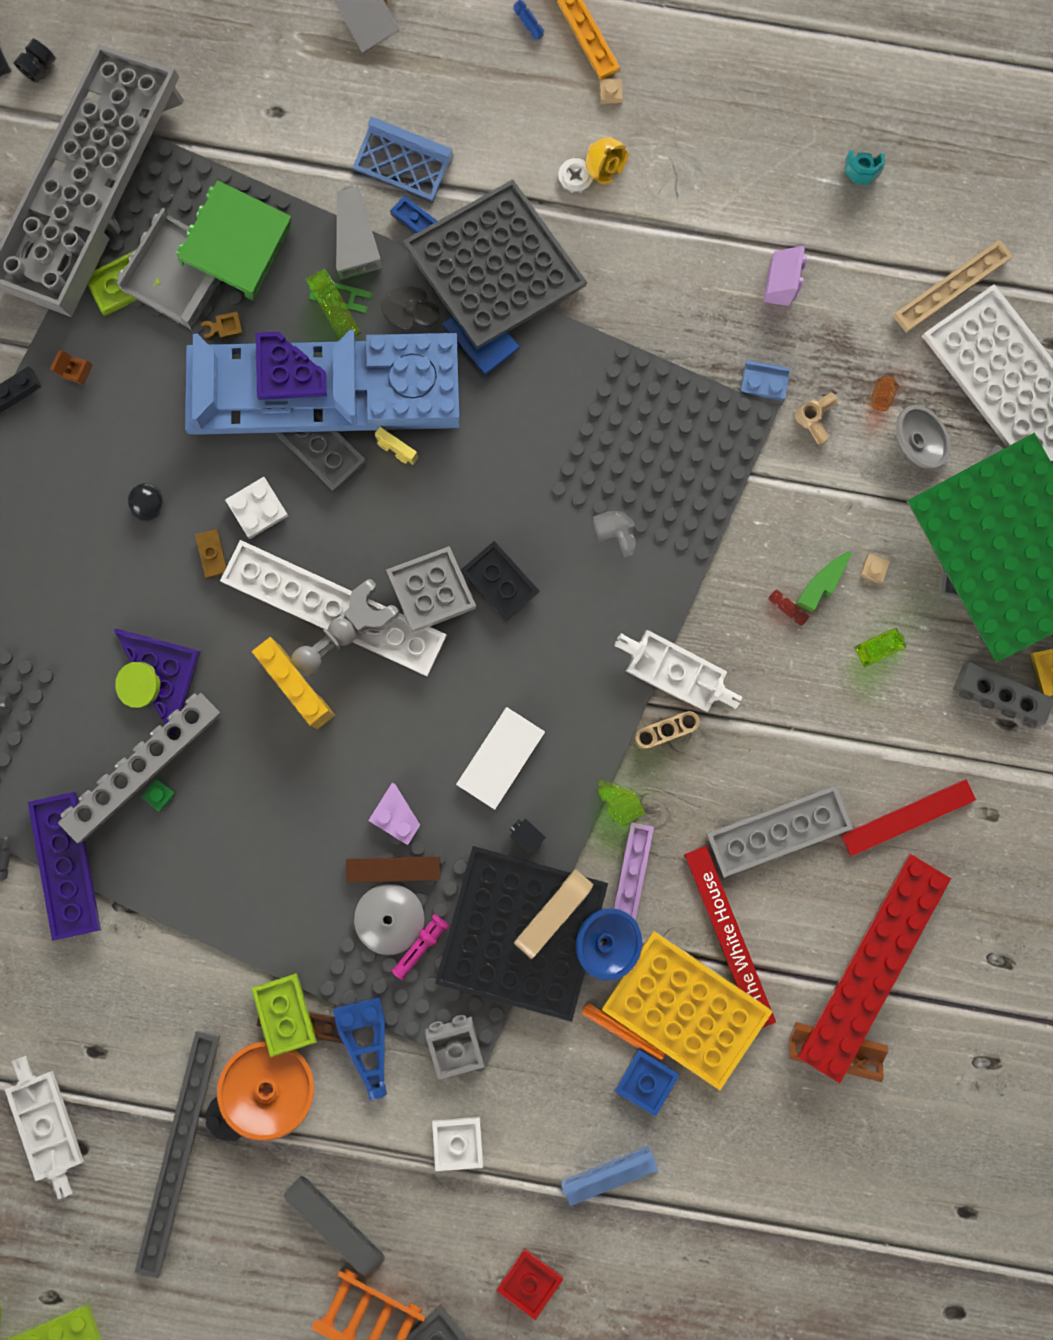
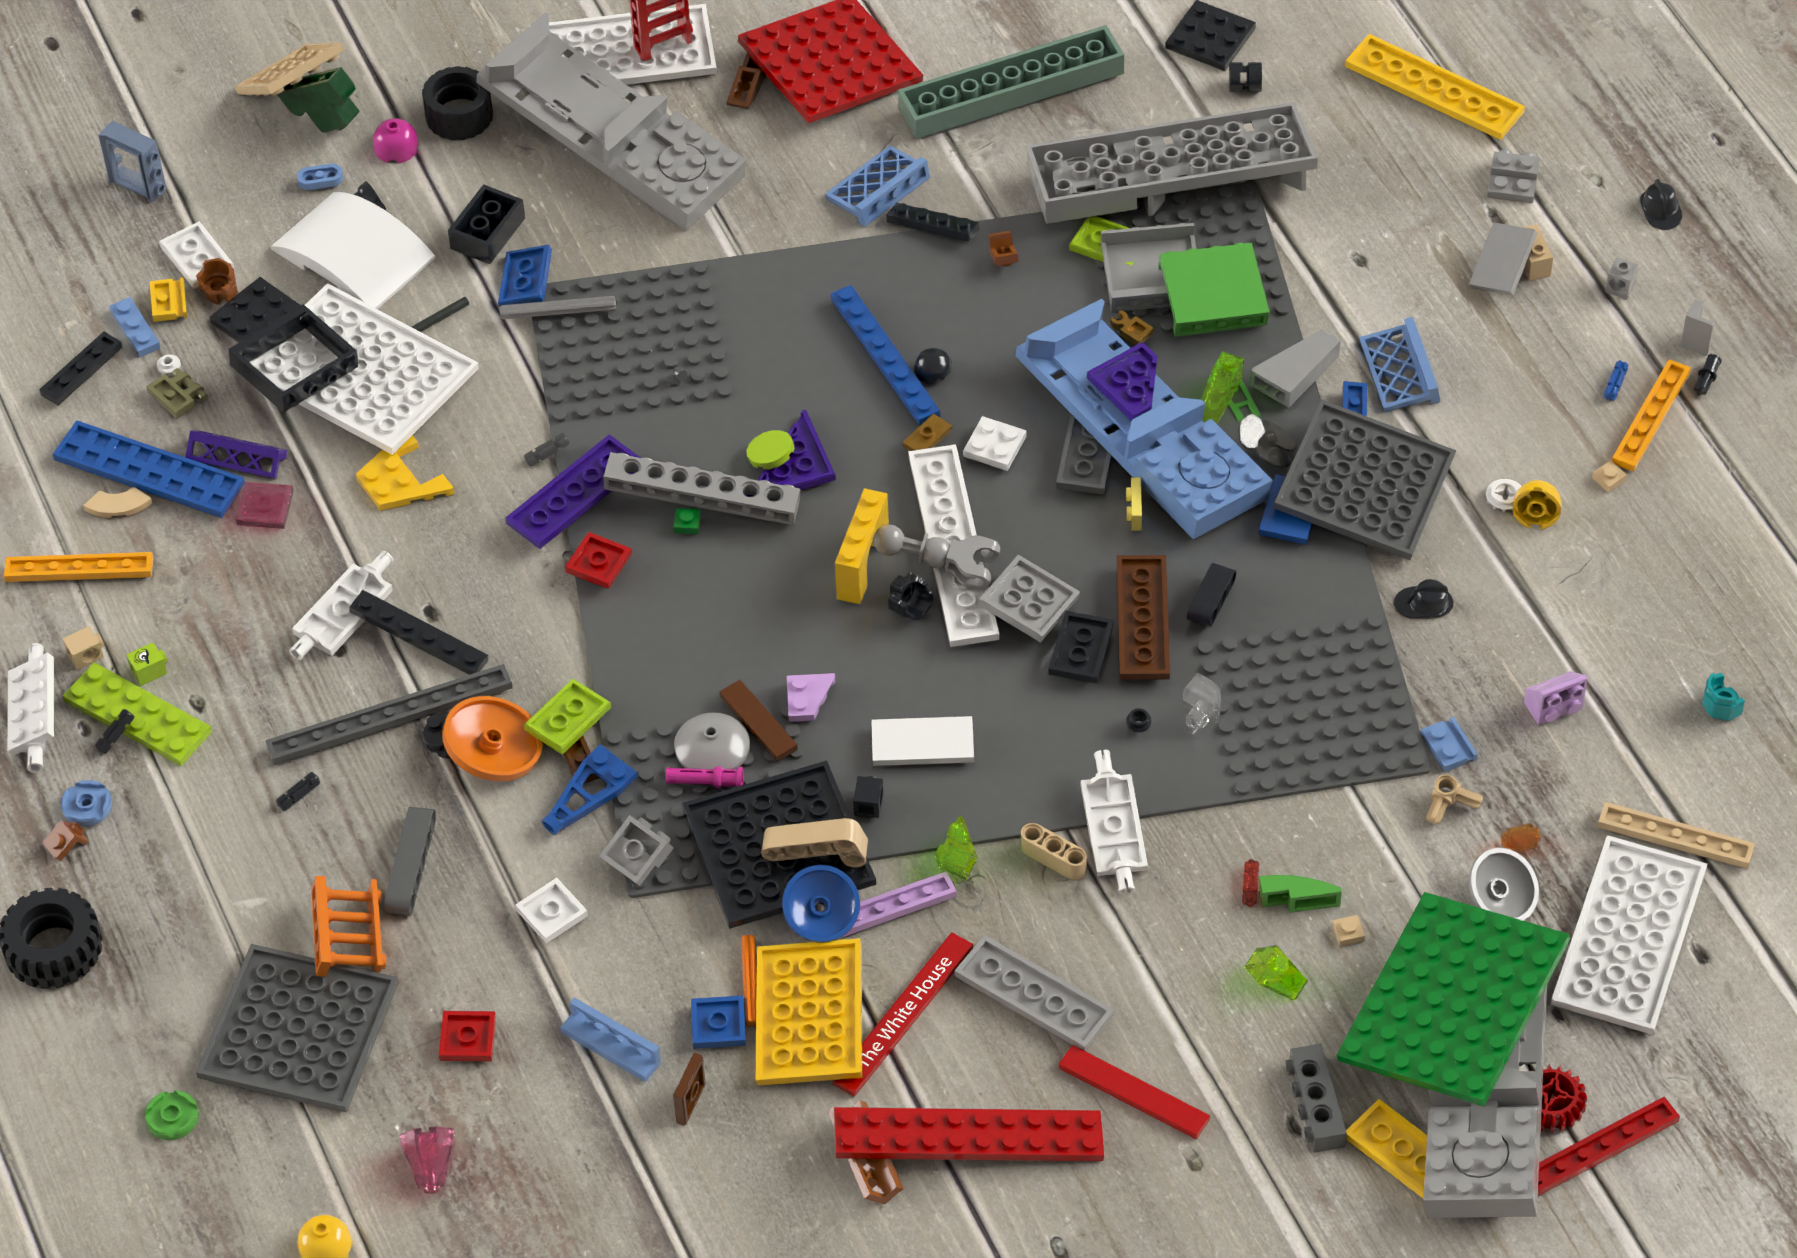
camera: 60 degrees right, 30 degrees down
none -> black axle [276,772,320,811]
none -> black plate [349,590,488,675]
none -> red plate [565,532,632,589]
none -> reddish brown tile [673,1053,706,1126]
none -> blue plate [830,285,940,426]
none -> black hair [888,572,935,620]
none -> reddish brown plate [1117,555,1170,680]
none -> black plate [1126,708,1152,733]
none -> black beam [1187,563,1237,627]
none -> black piece [1394,579,1454,618]

